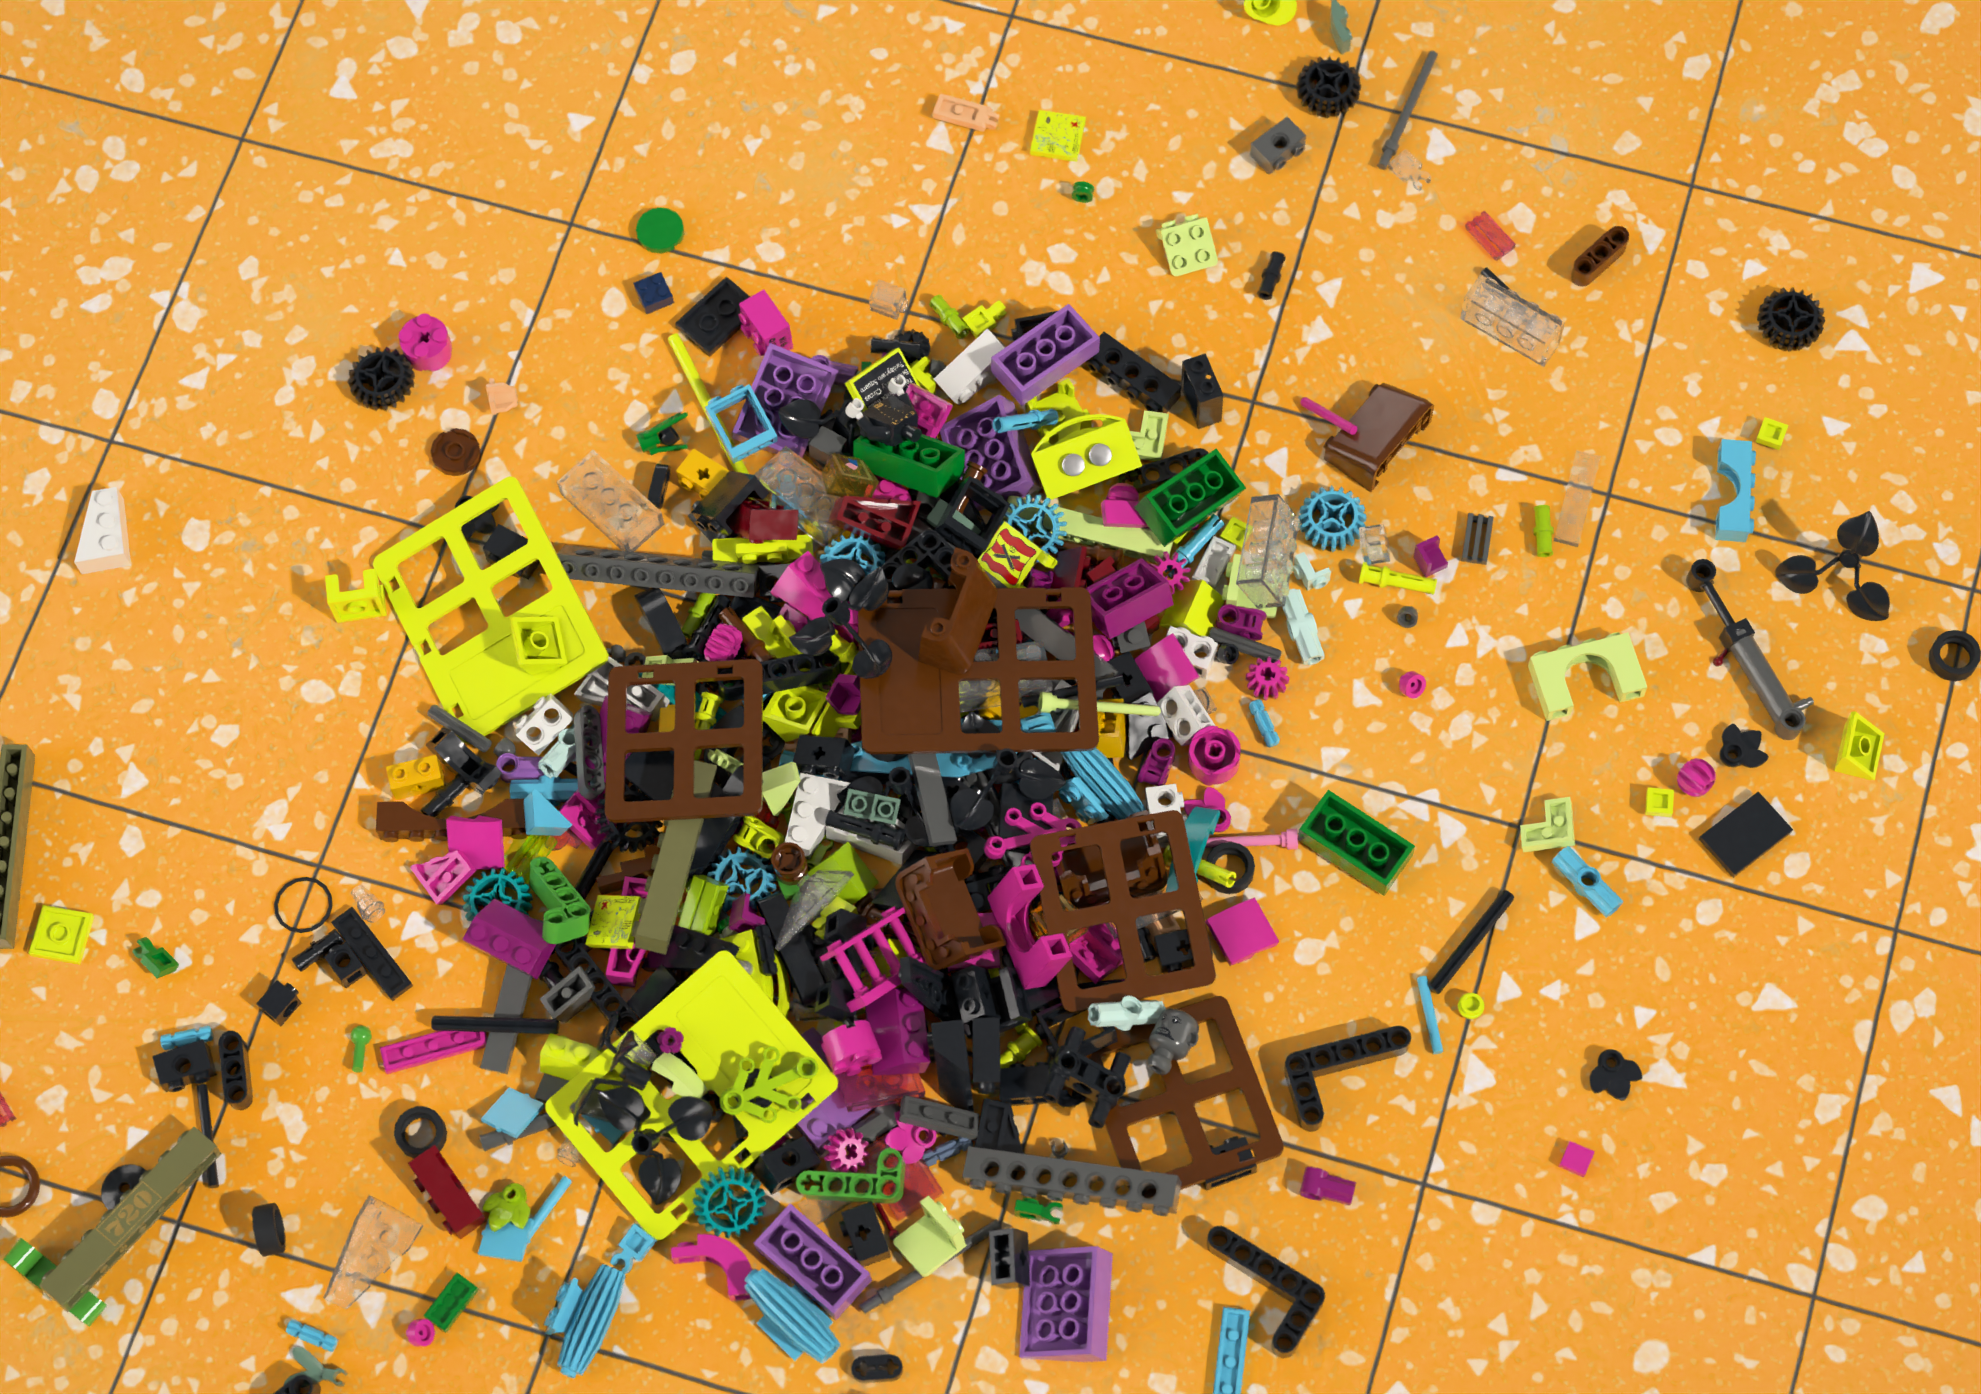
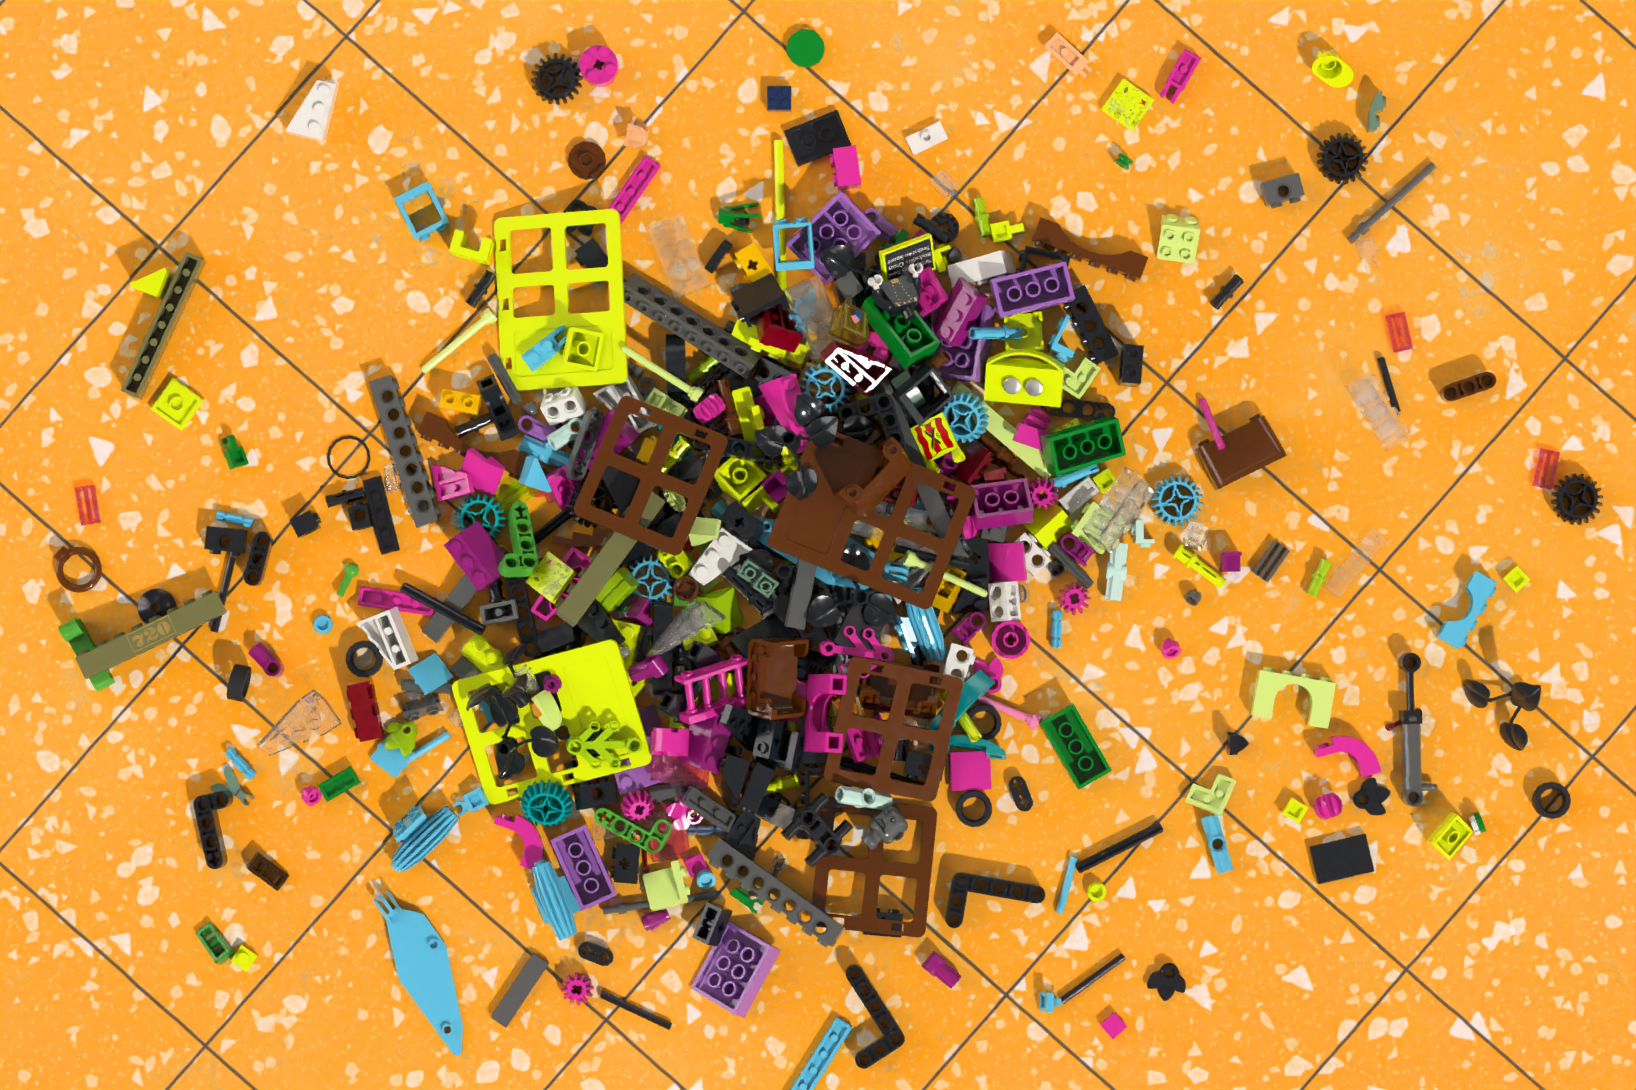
camera: 20 degrees right, 20 degrees up
none -> magenta piece [248,642,284,677]
none -> medium azure tile [313,615,333,634]
none -> white wedge [356,607,419,670]
none -> dark grey brick [369,375,441,528]
none -> medium azure window [394,181,450,242]
none -> dark grey hinge [402,694,443,721]
none -> yellowish green piece [421,308,498,373]
none -> black pin [465,270,496,308]
none -> medium azure hinge [521,325,567,372]
none -> dark pink tile [608,155,661,224]
none -> yellowish green piece [621,345,704,403]
none -> magenta piece [628,652,669,682]
none -> magenta cone [641,909,671,931]
none -> dark pink tile [683,852,709,878]
none -> medium azure tile [696,869,716,889]
none -> white plate [905,121,948,156]
none -> teal slope [929,735,1007,760]
none -> magenta slope [932,277,989,346]
none -> black tyre [956,790,992,827]
none -> black beam [1008,776,1033,812]
none -> reddish brown arch [1032,217,1148,282]
none -> medium azure tile [1039,991,1062,1012]
none -> medium azure bracket [1047,314,1075,363]
none -> black bar [1060,953,1126,1004]
none -> dark pink hinge [1160,49,1201,104]
none -> black tile [1227,732,1249,755]
none -> dark pink arch [1313,736,1381,777]
none -> piece [1469,811,1486,835]
none -> clear pink tile [1532,448,1560,490]

